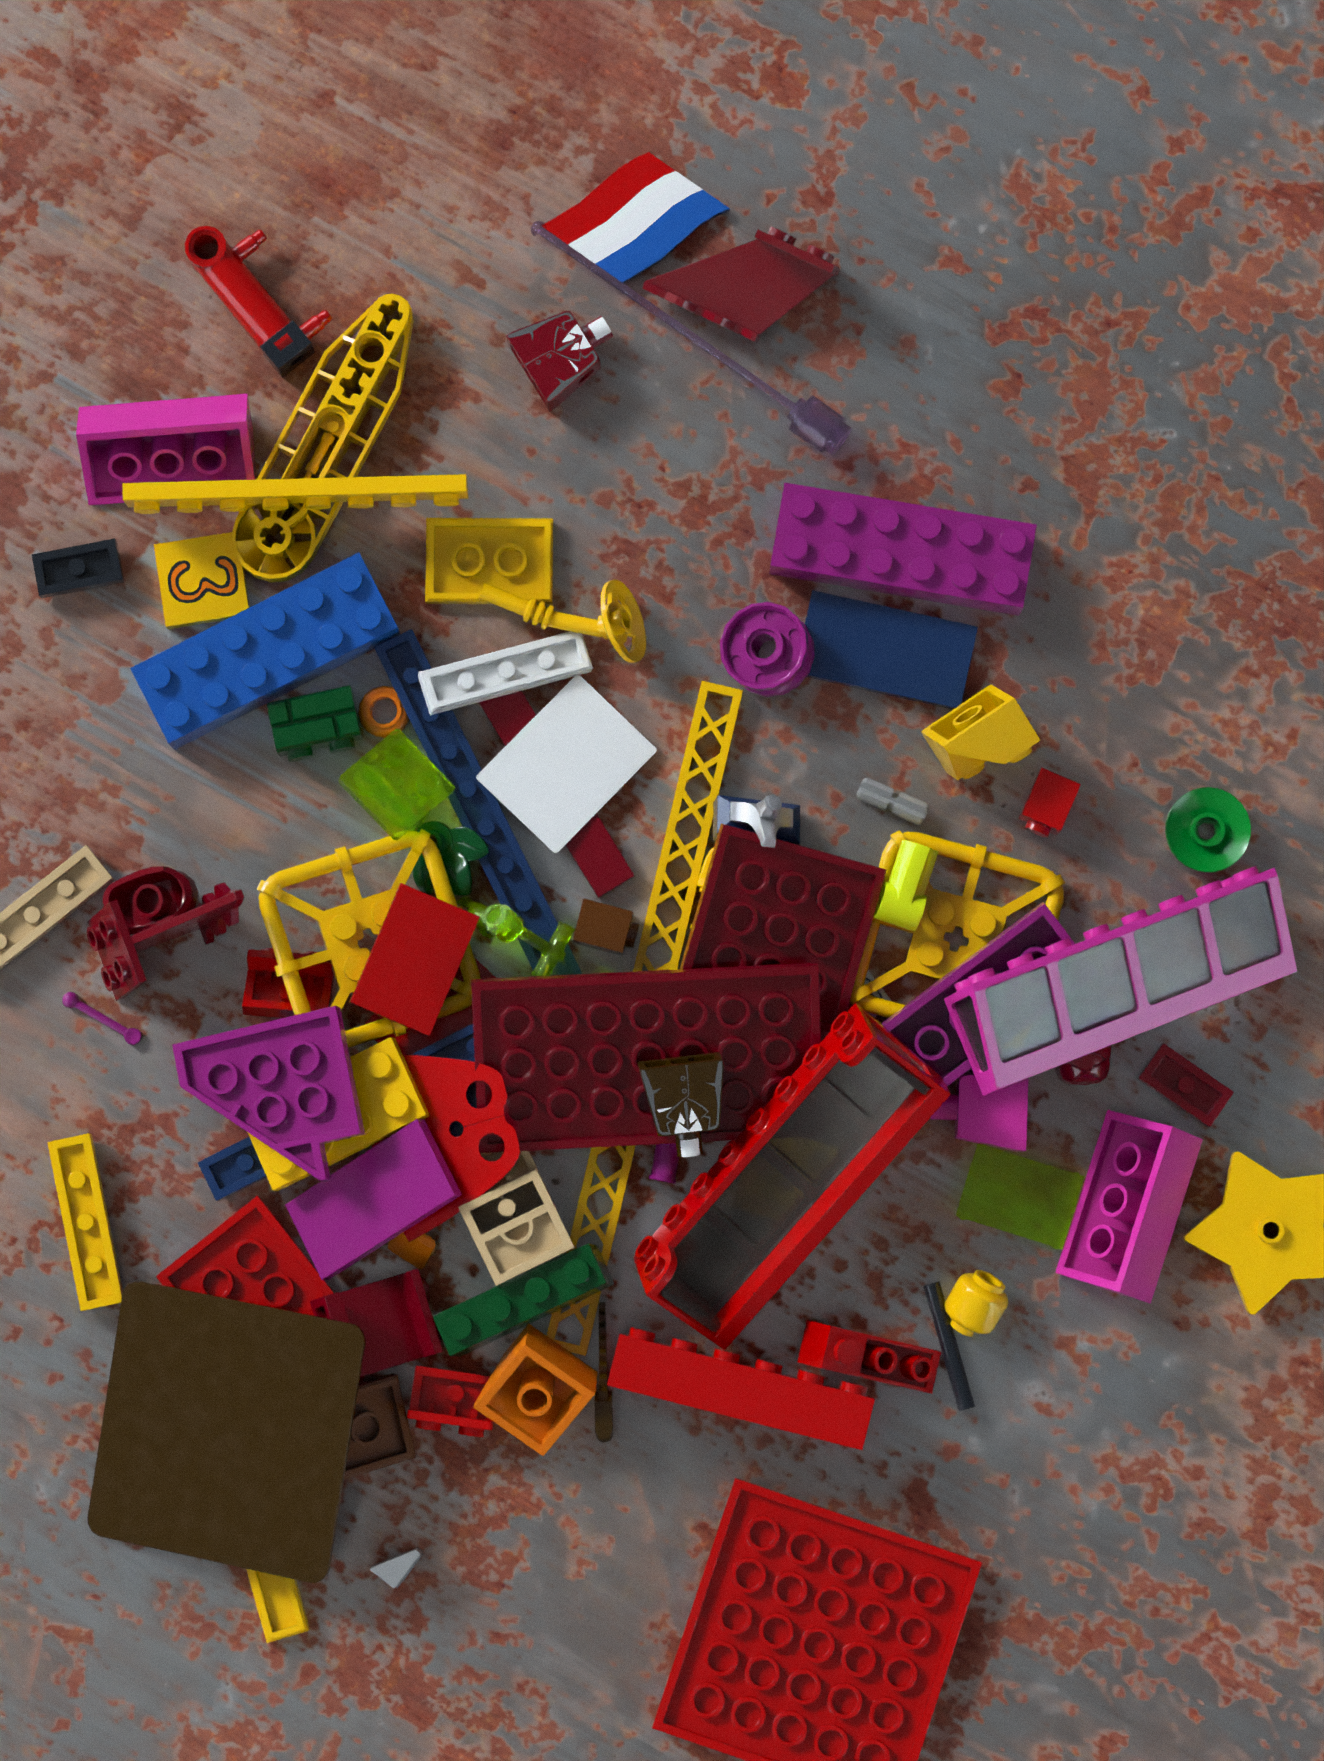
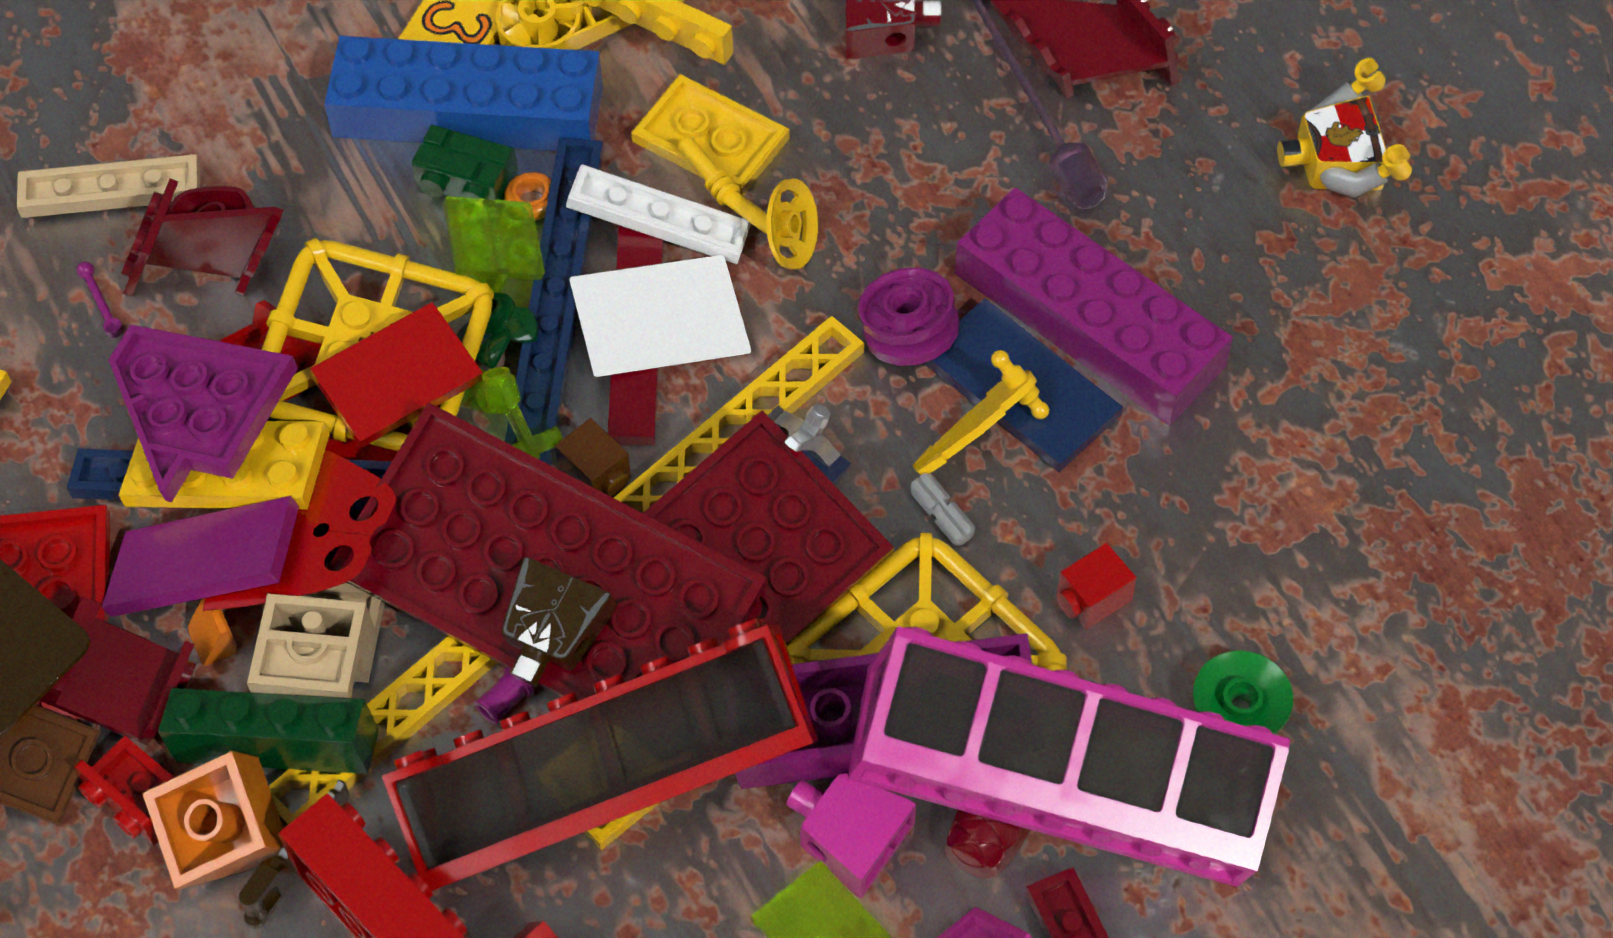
camera: 30 degrees right, 25 degrees down
neon yellow piece [873,840,938,932] -> none
yellow slope [921,684,1040,780] -> none
none -> yellow piece [912,350,1049,475]
none -> torso [1277,58,1412,198]

